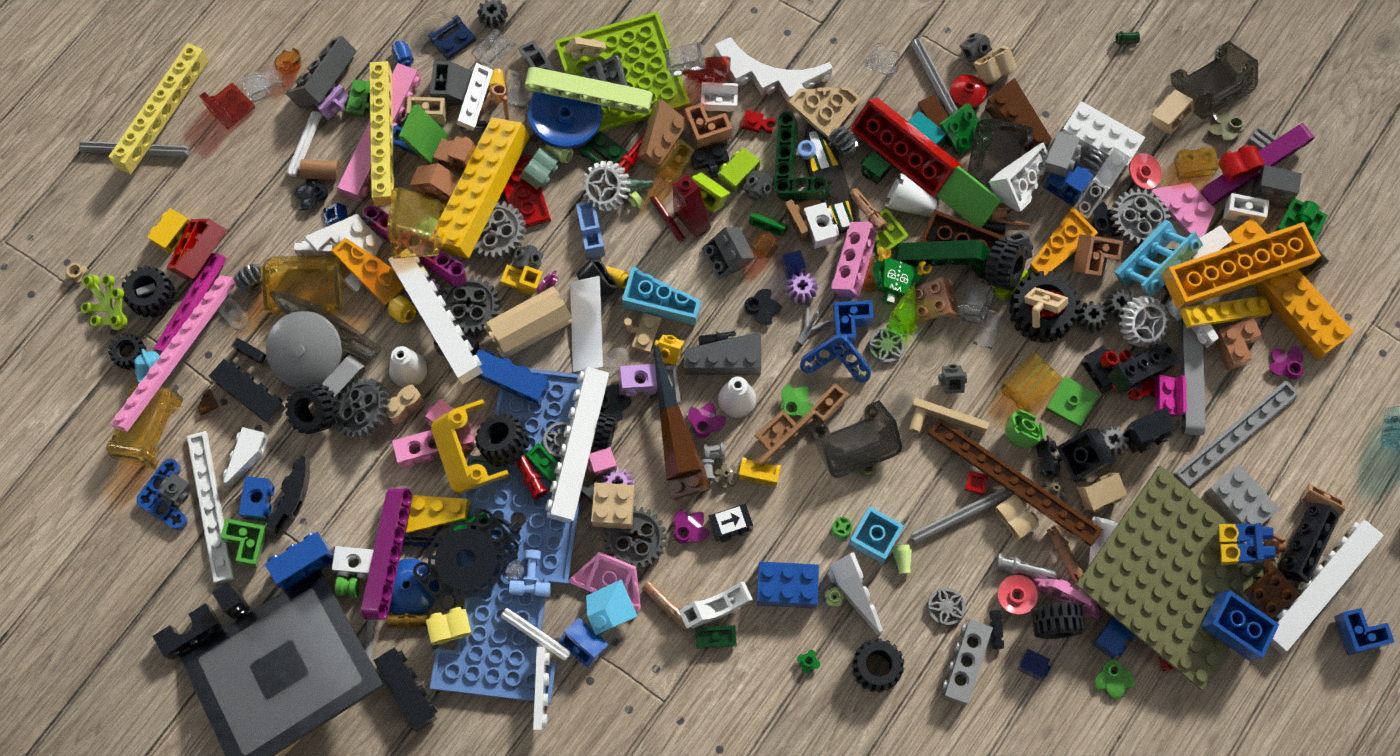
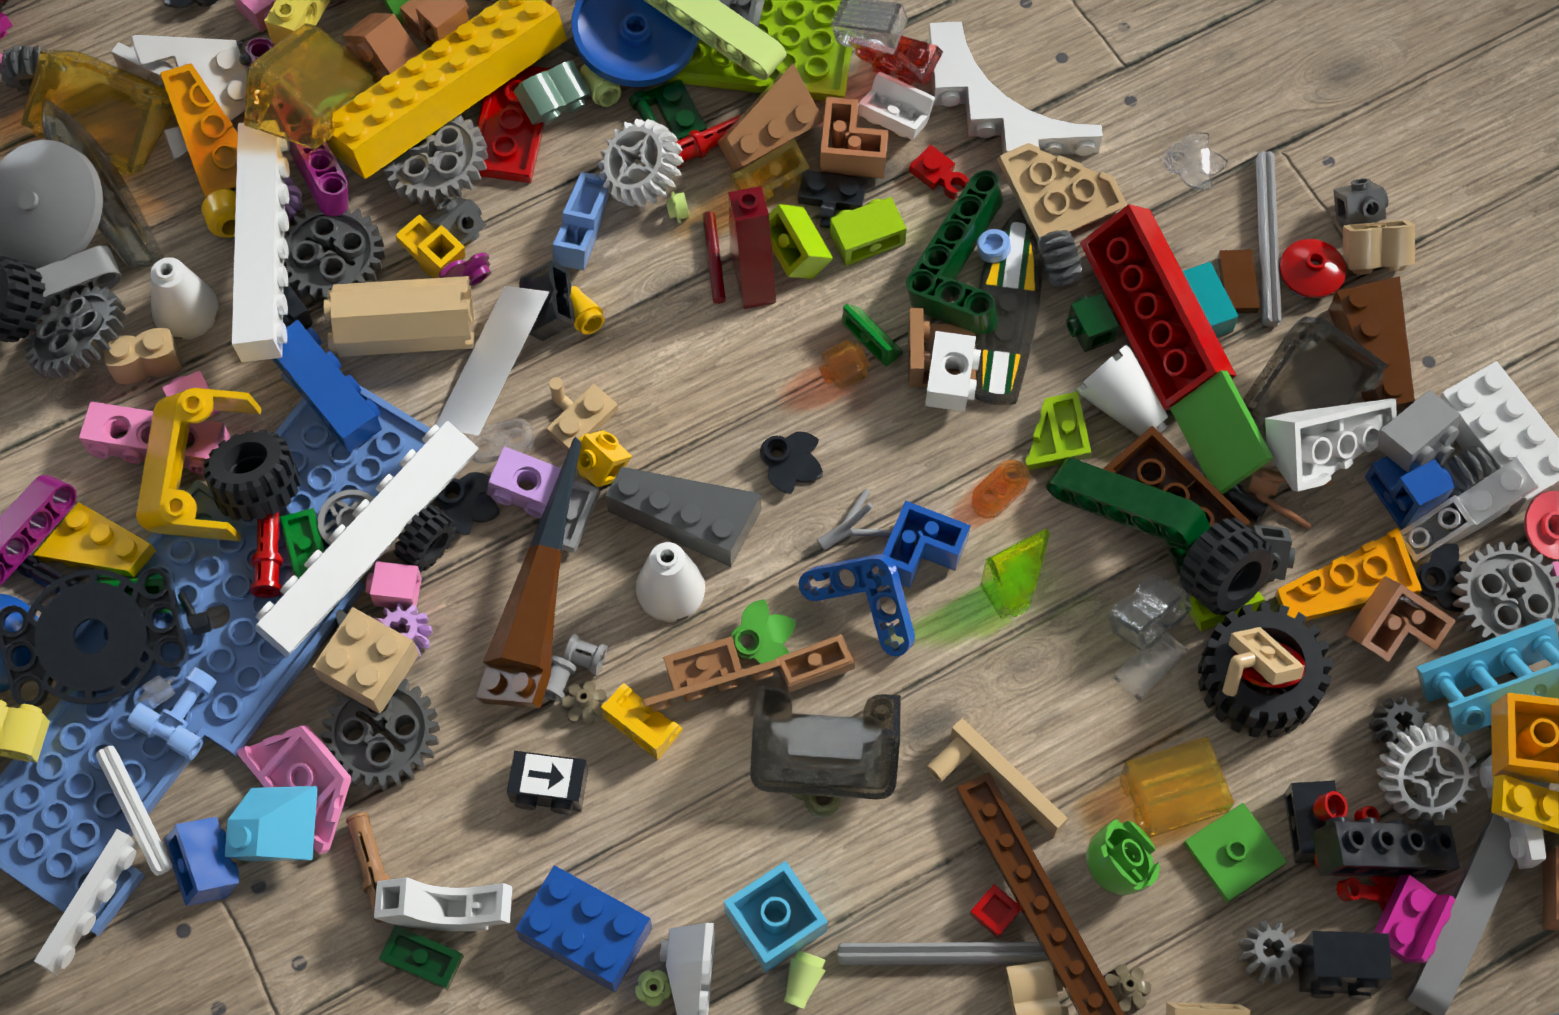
camera: 25 degrees right, 5 degrees down
clear blue slope [323,202,348,226] -> none
sand green piece [610,178,654,193] -> none
medium azure wedge [622,266,701,326] -> none
magenta plate [673,509,710,544] -> none
magenta plate [688,402,726,438] -> none
black axle [698,330,736,346] -> none
dark grey slope [701,227,756,279] -> none
dark grey brick [743,170,774,201] -> none
clear blue brick [782,250,806,280] -> none
lavender gear [786,272,818,305] -> none
bright pink brick [831,222,878,298] -> none
bright green wheel [832,517,852,540] -> none
medium nougat pin [849,188,888,233] -> none
wheel [869,328,905,363] -> none
green torso [871,247,932,305] -> none
nougat bracket [910,277,960,324] -> none
dark grey brick [938,364,967,394] -> none
green plate [939,103,987,155] -> none
black hinge [1036,435,1060,478] -> none
black brick [1056,428,1116,482] -> none
dark grey gear [1076,300,1109,334] -> none

